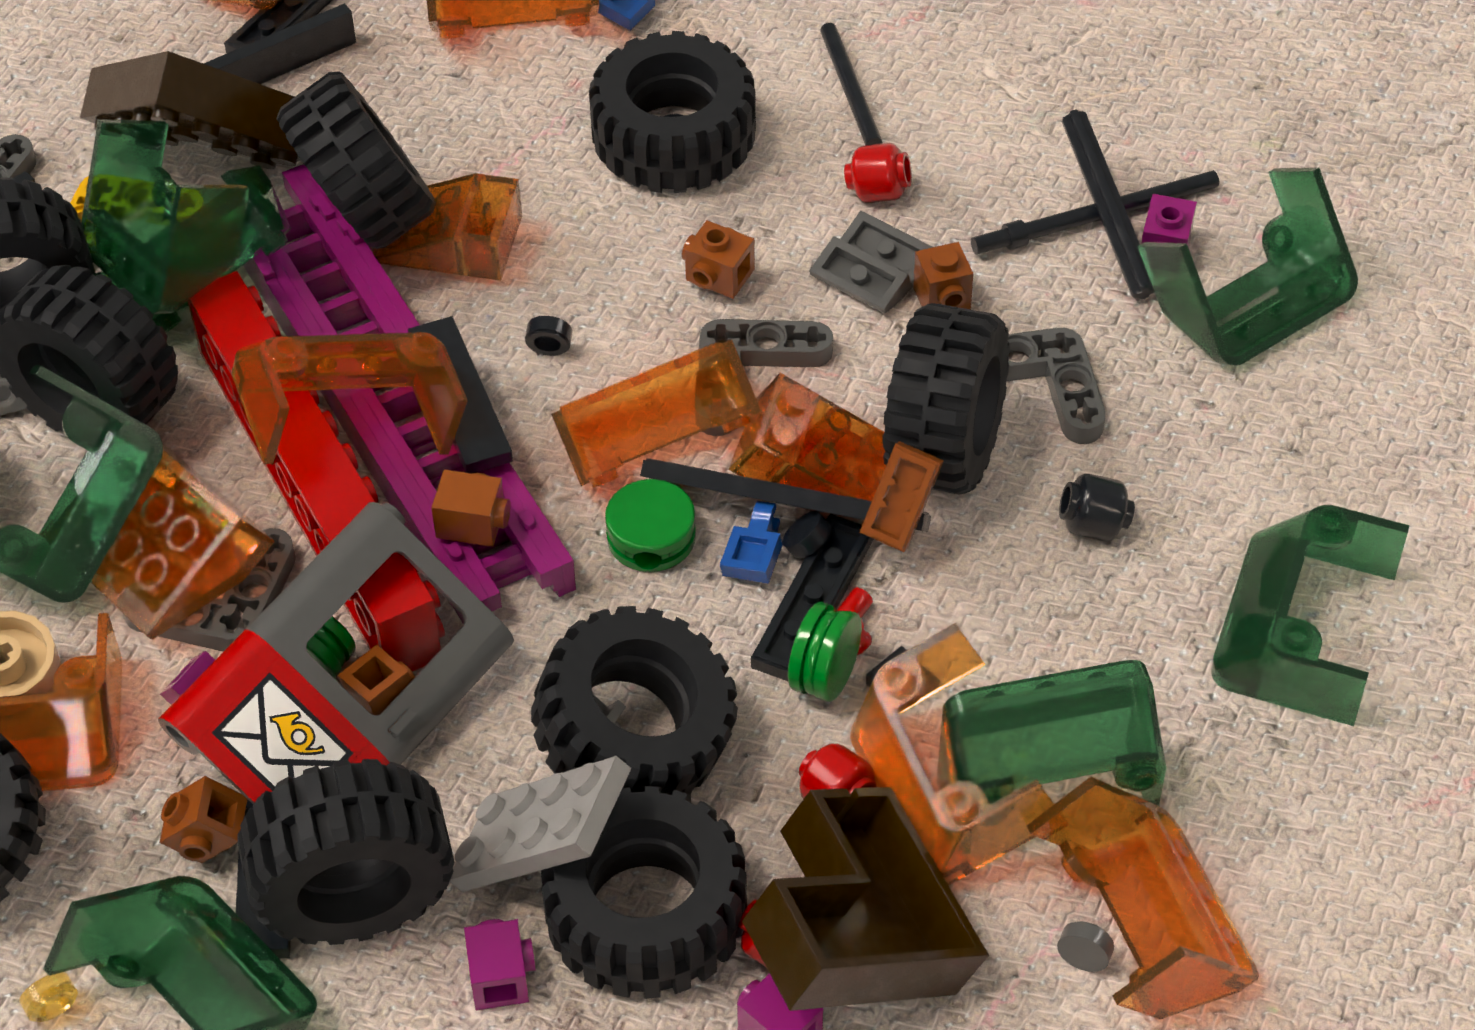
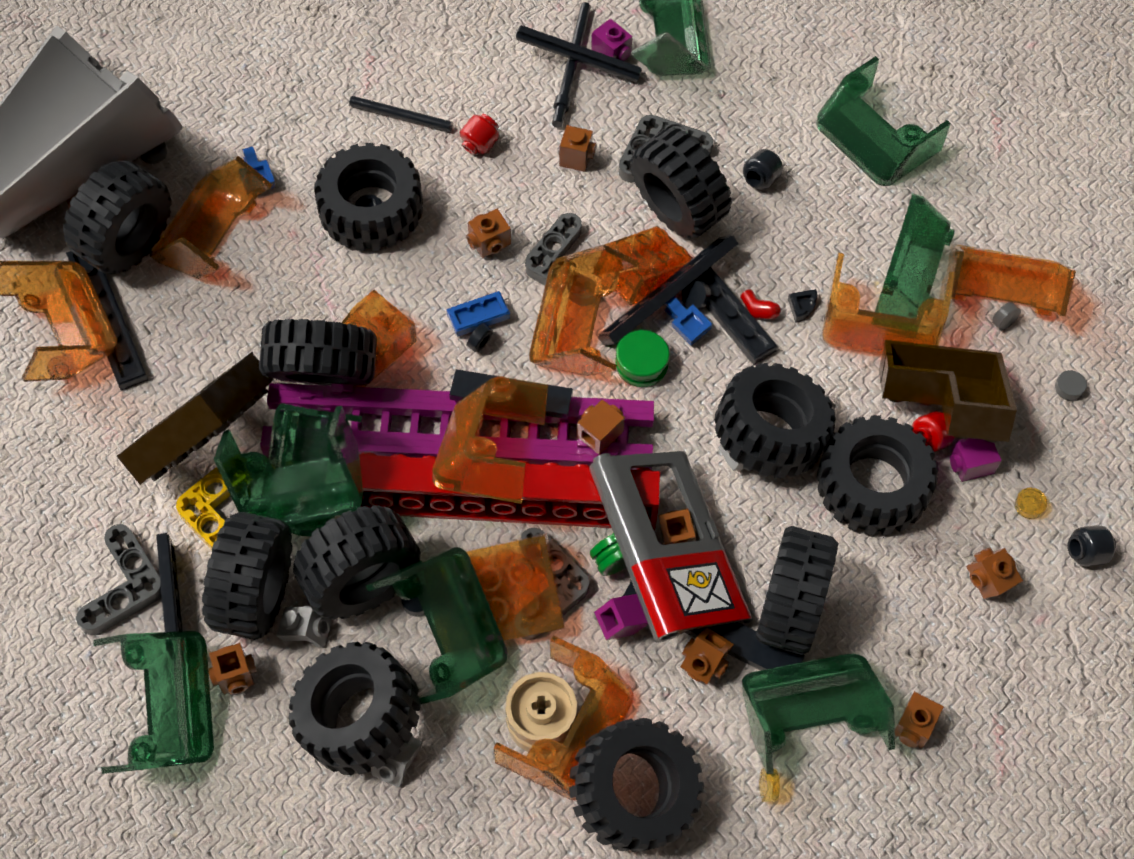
camera: 60 degrees left, 10 degrees up
black tile [203,3,356,84] -> none
light grey plate [450,756,631,892] -> none
magenta brick [464,919,536,1010] -> none
green head [788,602,862,702] -> none
red head [799,744,877,799] -> none
dark grey slope [809,211,932,313] -> none
dark orange plate [859,441,944,552] -> none
none -> blue plate [446,291,510,337]

